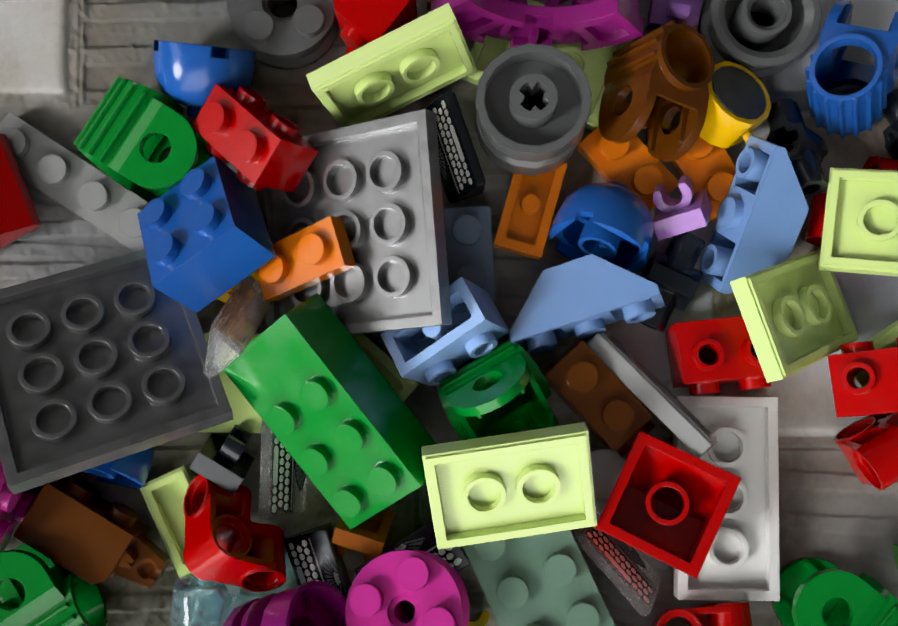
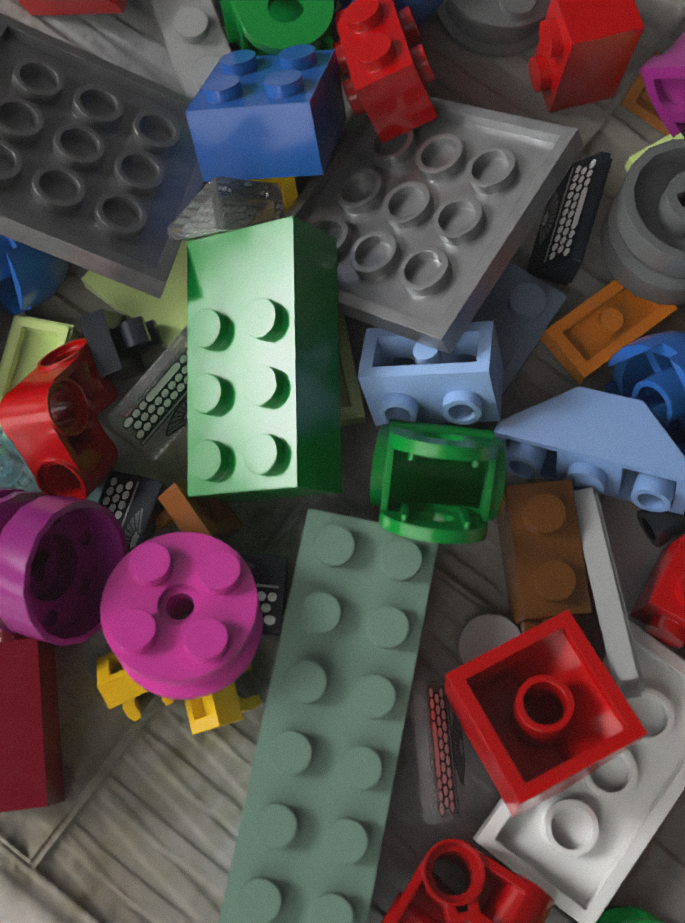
camera: 35 degrees right, 10 degrees down
orange plate [256,216,356,301] -> none
yellowish green tile [306,3,477,127] -> none
yellowish green tile [421,422,597,550] -> none

